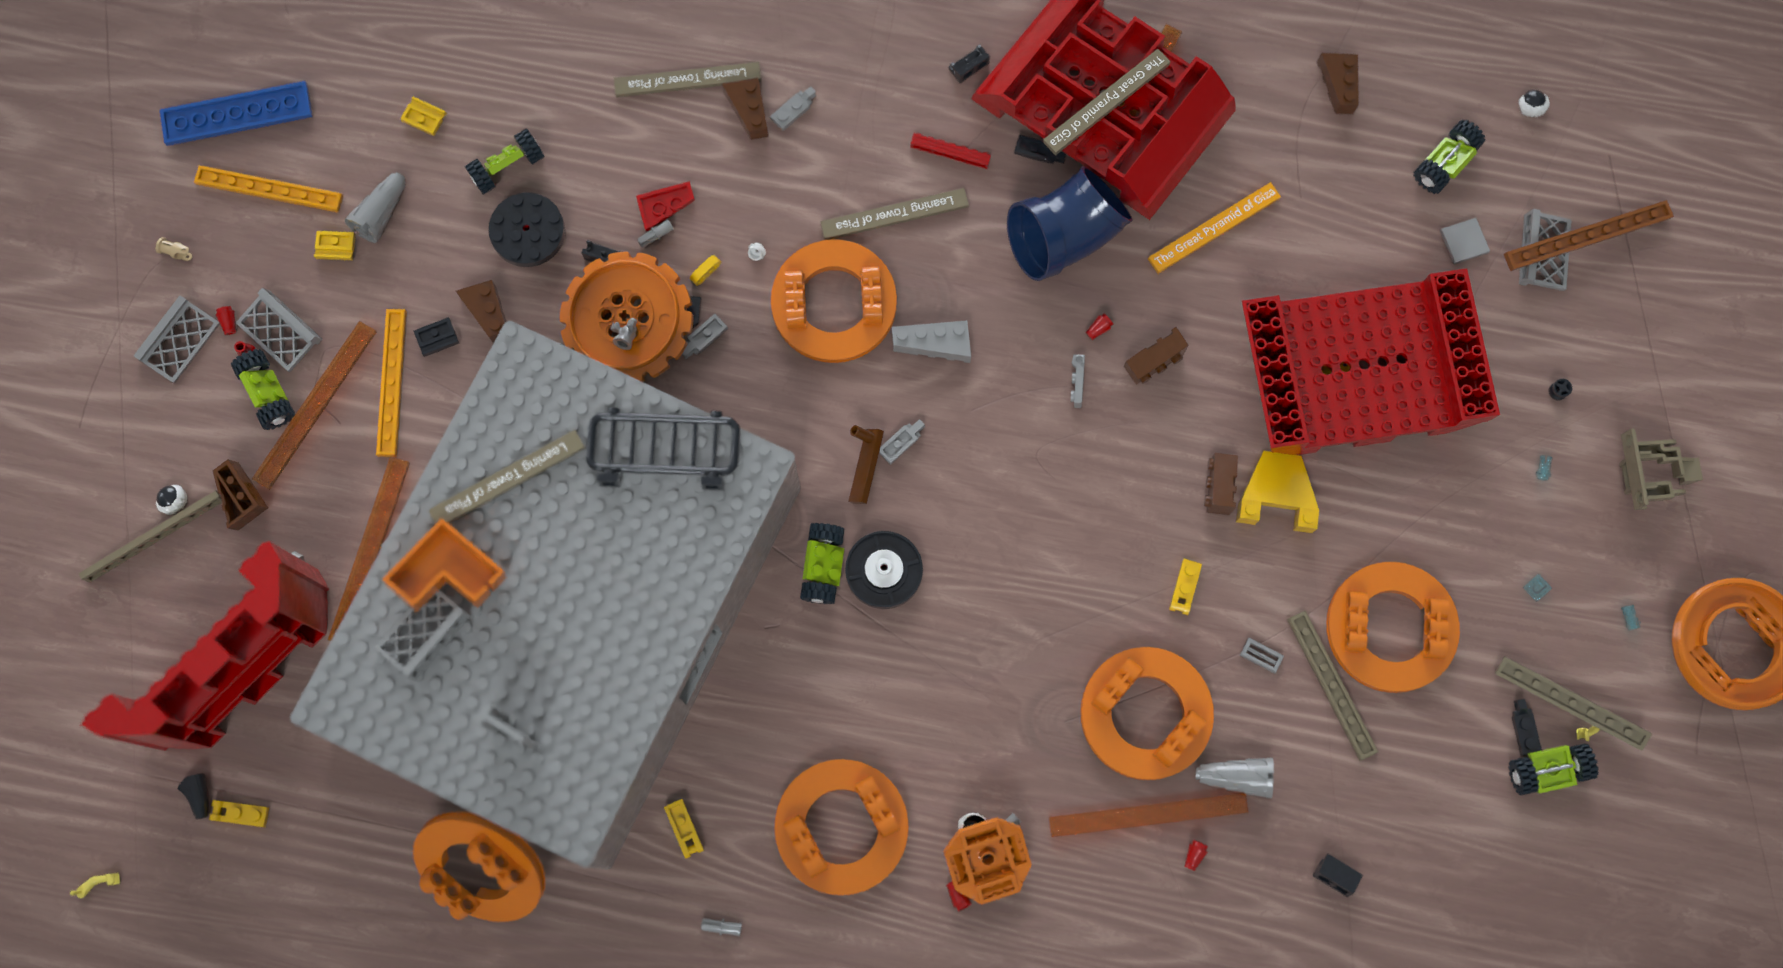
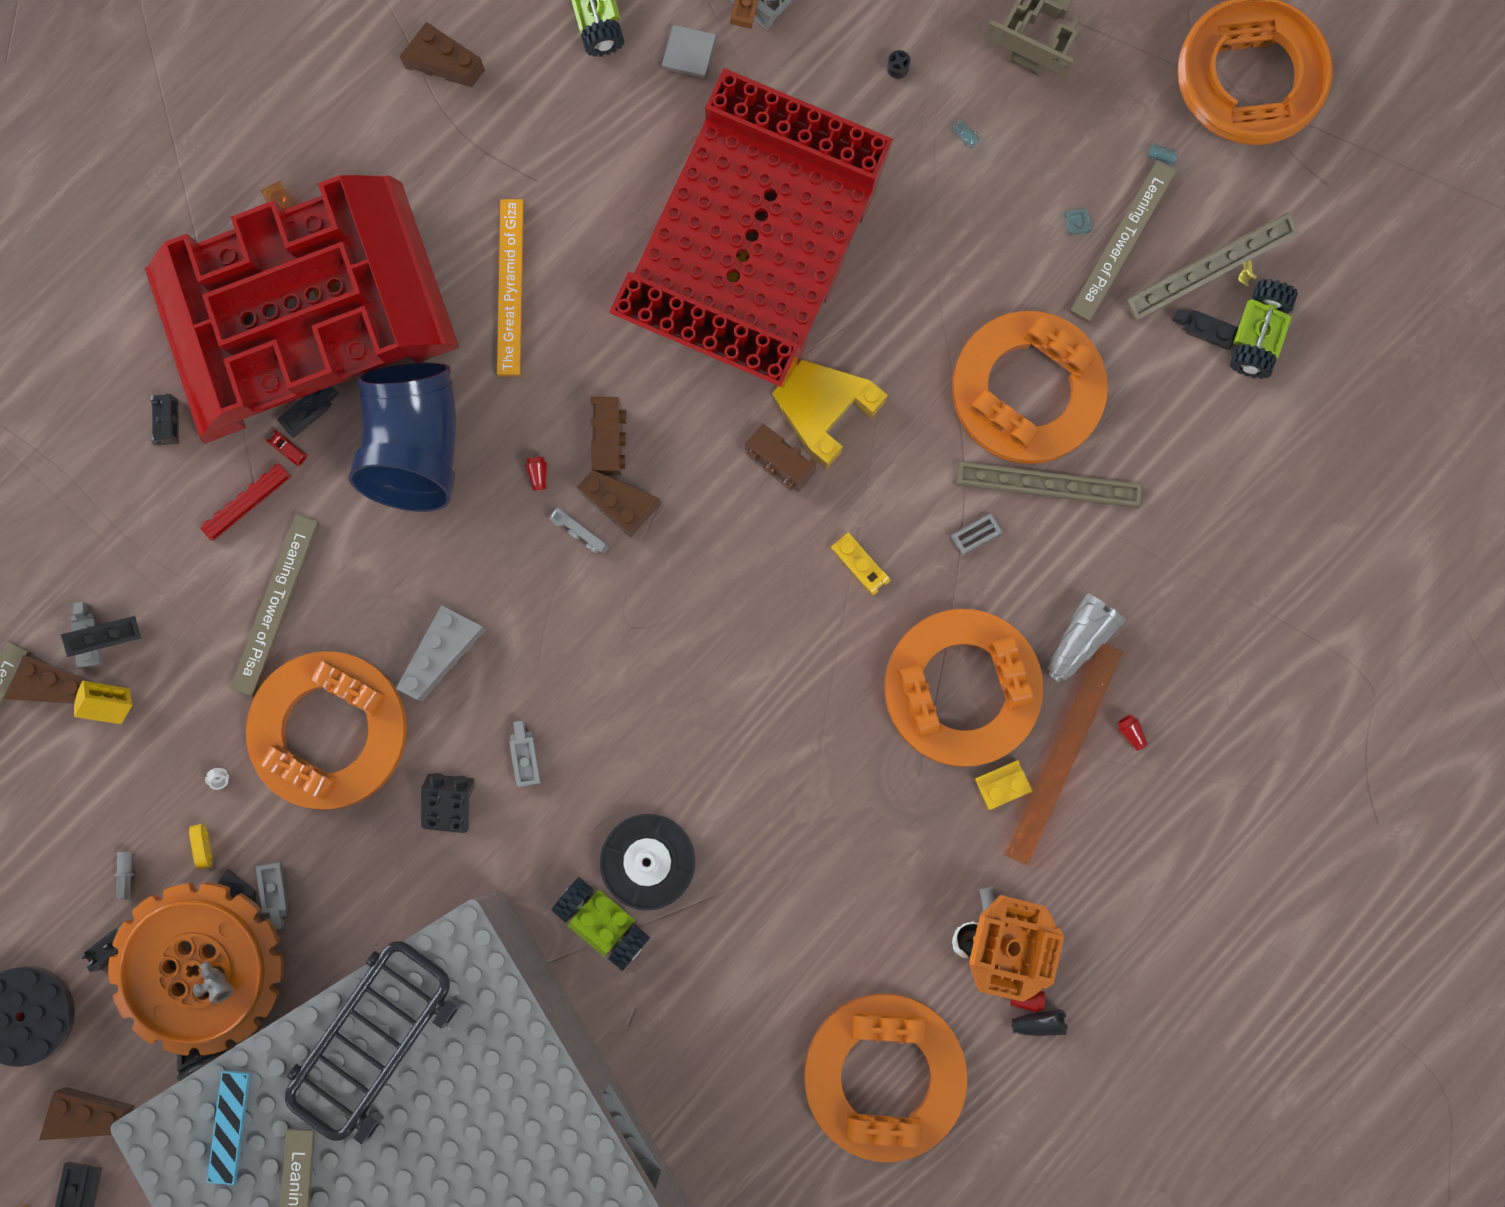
camera: 55 degrees left, 5 degrees up
red wing [636,181,695,232] -> none
reddish brown piece [848,425,884,504] -> none
dark tan tile [1043,49,1170,155] -> none
black hinge [1312,854,1363,897] -> none
none -> black brick [60,616,141,657]
none -> yellow brick [74,681,133,724]
none -> medium azure tile [207,1070,251,1185]
none -> red bar [266,430,308,467]
none -> black bracket [421,773,475,833]
none -> reddish brown wedge [577,470,661,538]
none -> yellow plate [974,760,1032,810]
none -> black piece [1012,1009,1068,1036]
none -> dark tan tile [1069,160,1177,323]

